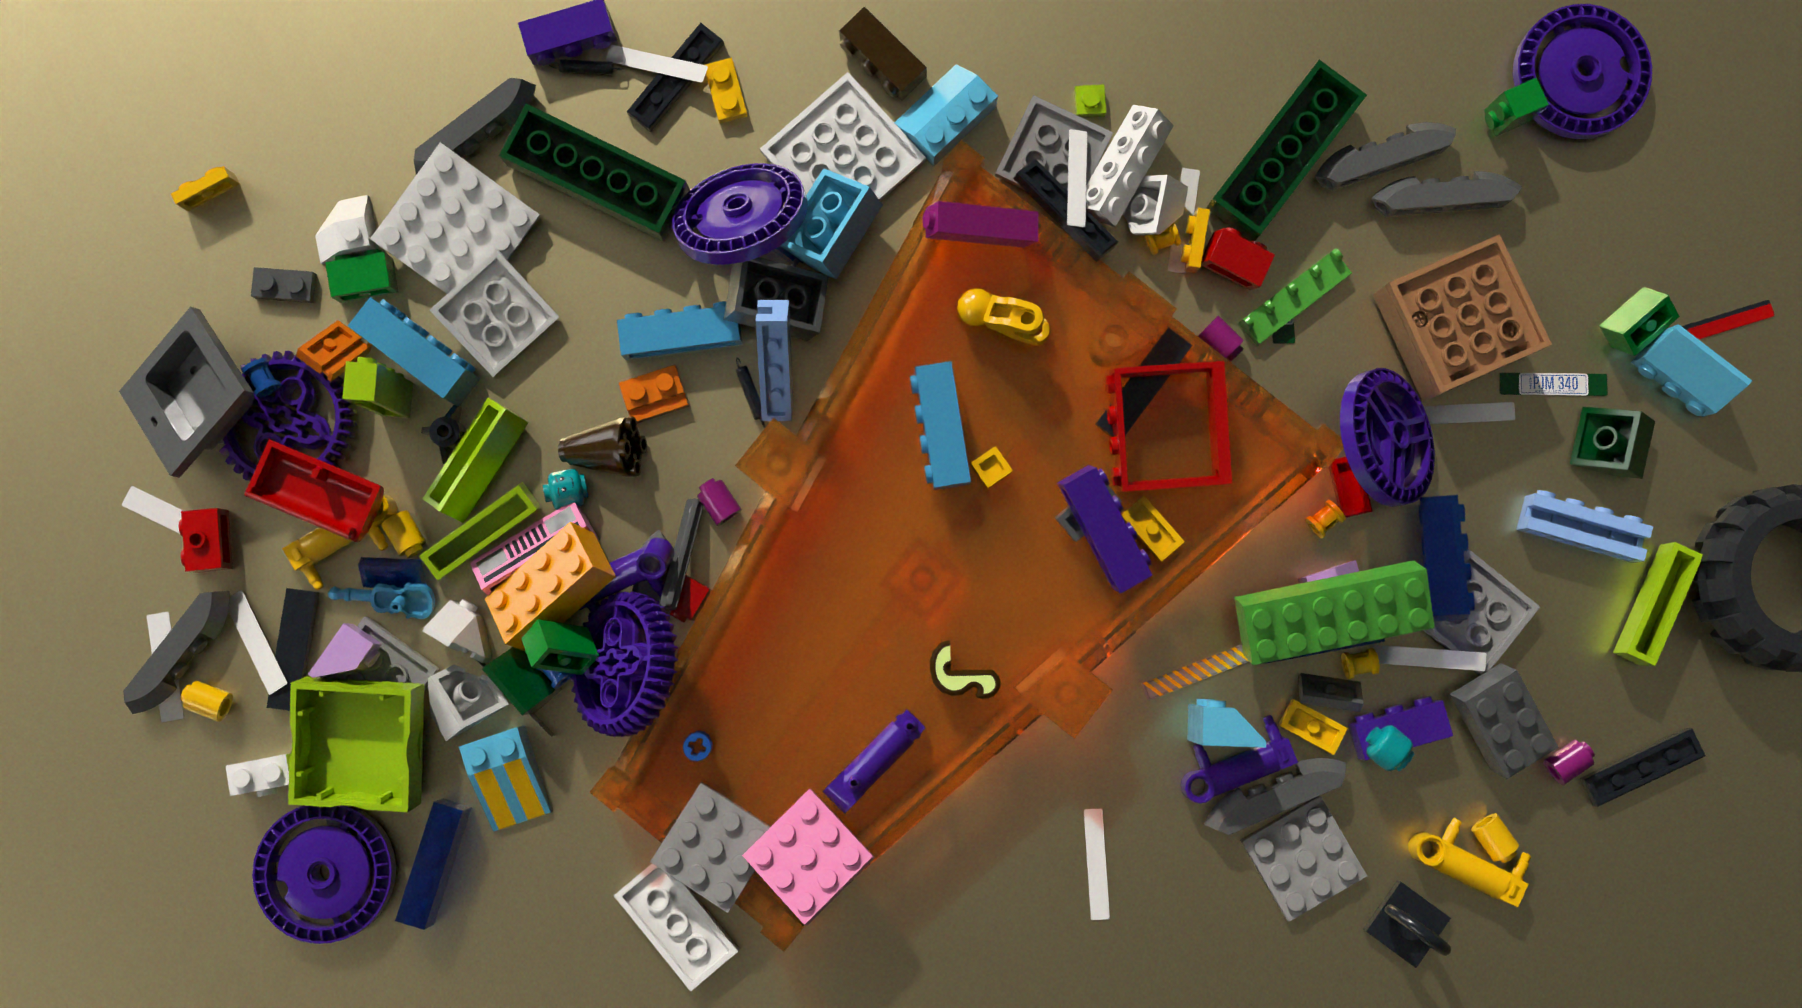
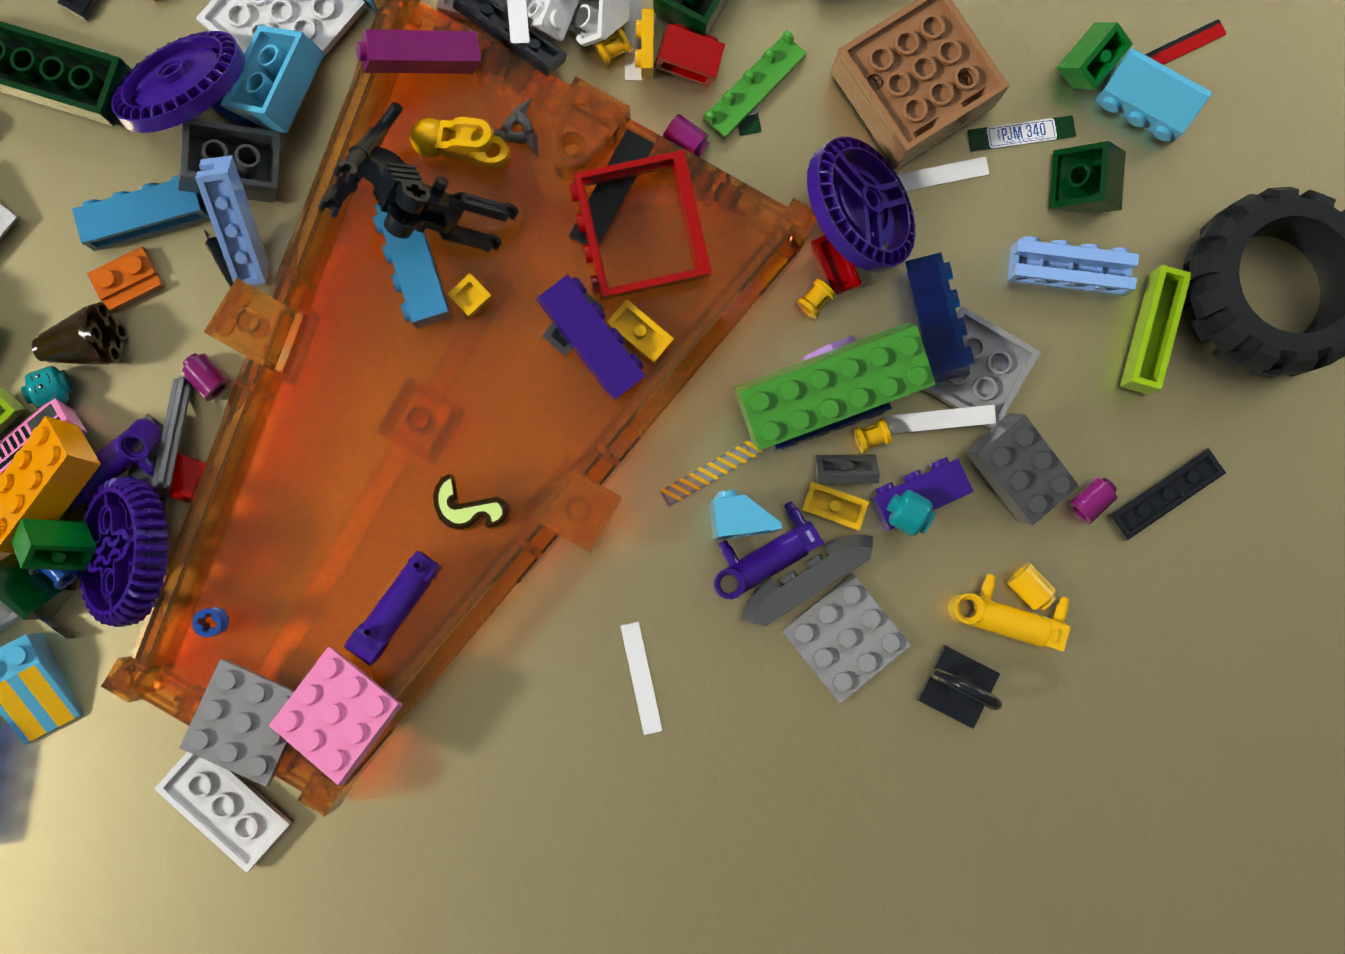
camera: 20 degrees left, 0 degrees up
none -> black piece [318,102,519,253]
none -> dark grey piece [482,98,538,157]

